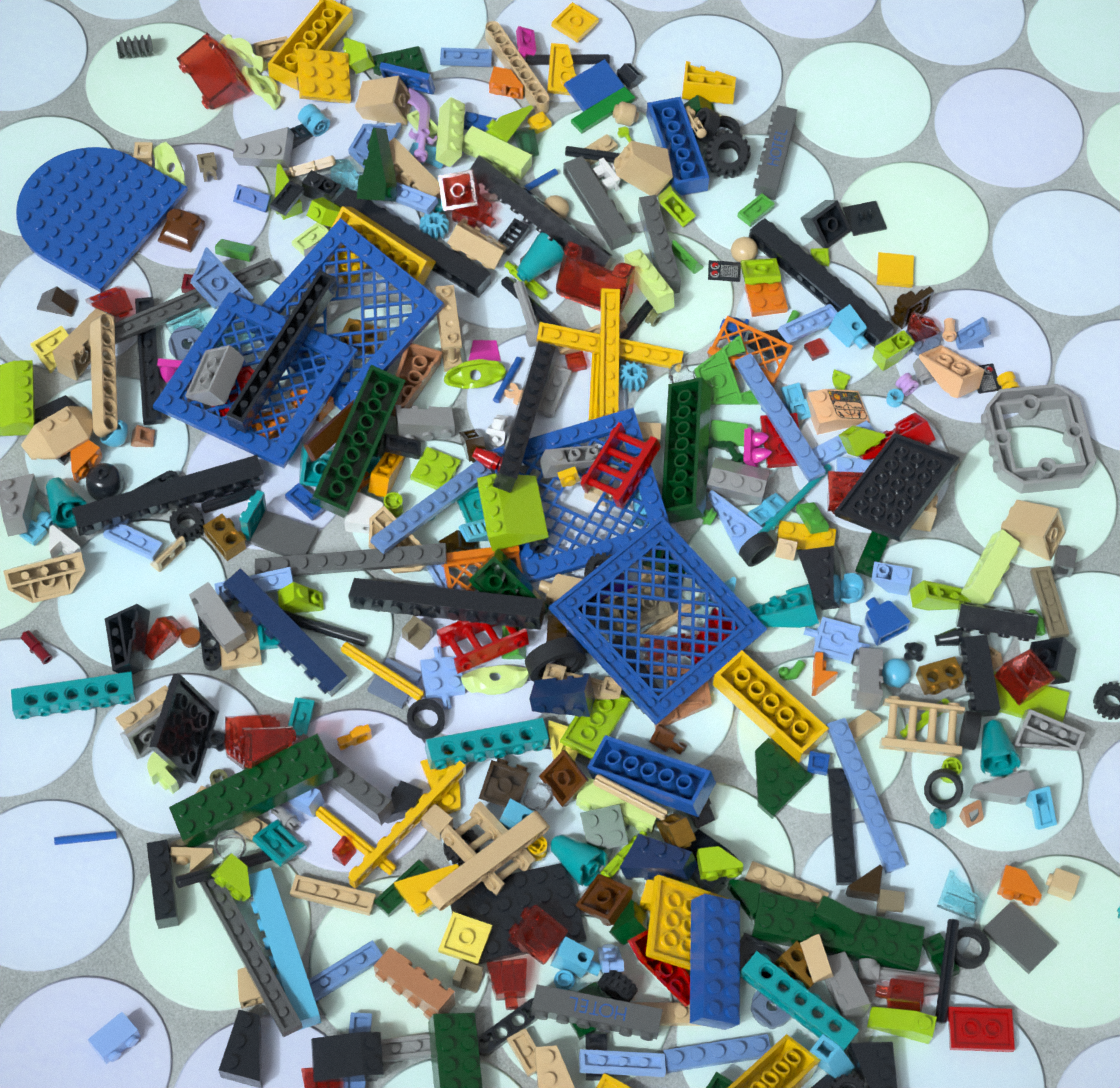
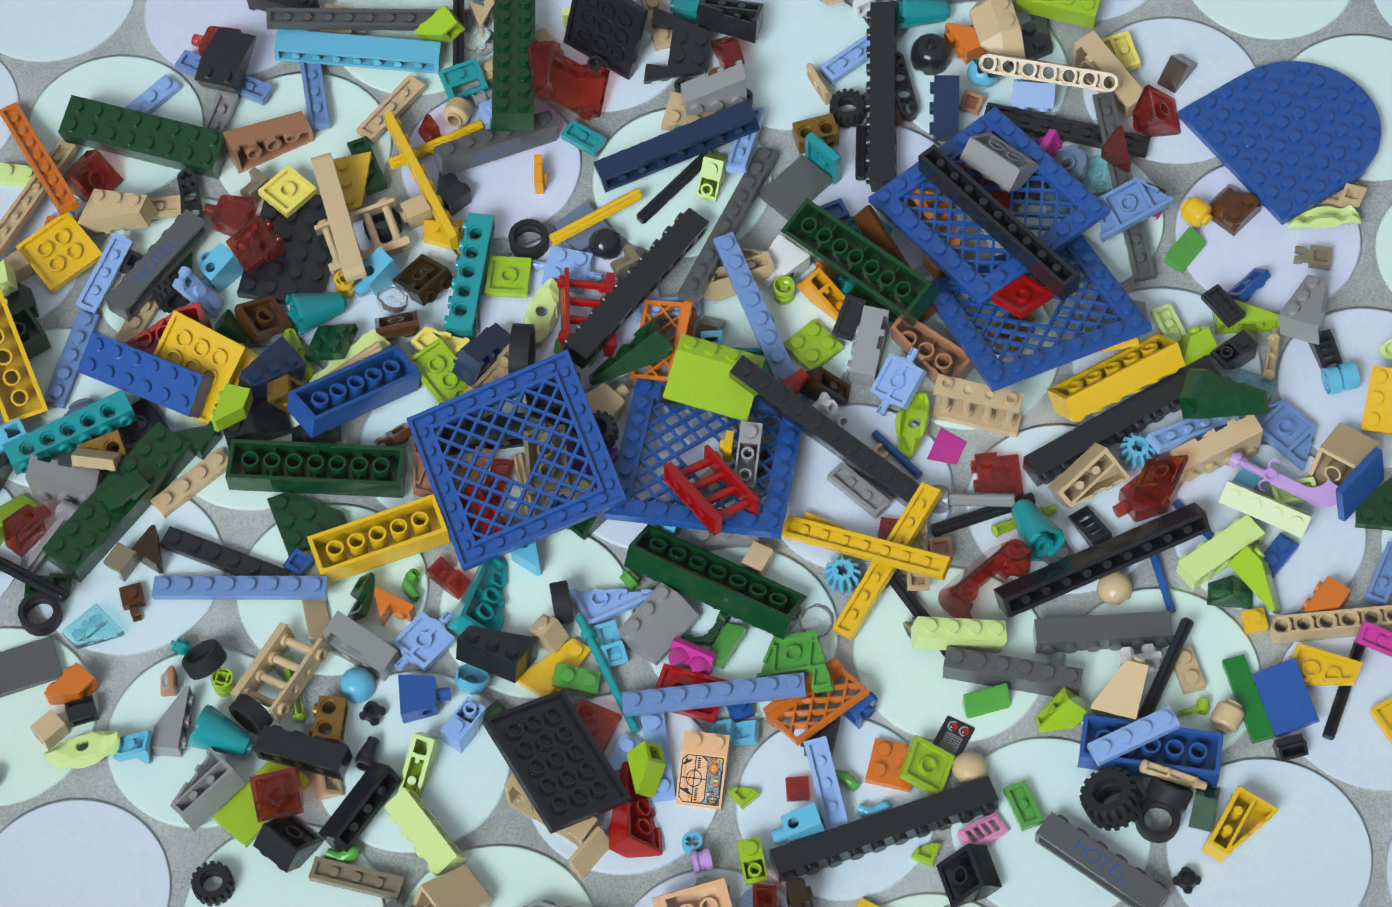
camera: 120 degrees right, 0 degrees up
none -> yellowish green piece [43,730,120,770]
none -> black piece [65,695,99,727]
none -> reddish brown plate [119,582,146,622]
none -> dark green brick [225,439,408,498]
none -> dark green slope [347,572,375,621]
none -> clear red slope [425,556,471,600]
none -> tan head [443,97,473,128]
none -> lime plate [485,256,532,298]
none -> black hair [589,228,624,260]
none -> black wing [644,7,712,84]
none -> medium azure arm [857,800,892,817]
none -> light blue plate [869,347,927,416]
none -> nougat plate [928,536,953,560]
none -> dark blue wedge [929,75,960,142]
none -> bright pink slope [957,812,1009,846]
none -> clear red plate [970,452,1024,497]
none -> red plate [991,274,1053,319]
none -> light blue brick [1012,79,1056,112]
none -> light blue plate [1087,706,1181,766]
none -> clear red slope [1101,125,1131,173]
none -> black plate [1172,867,1201,894]
none -> yellow head [1180,196,1213,228]

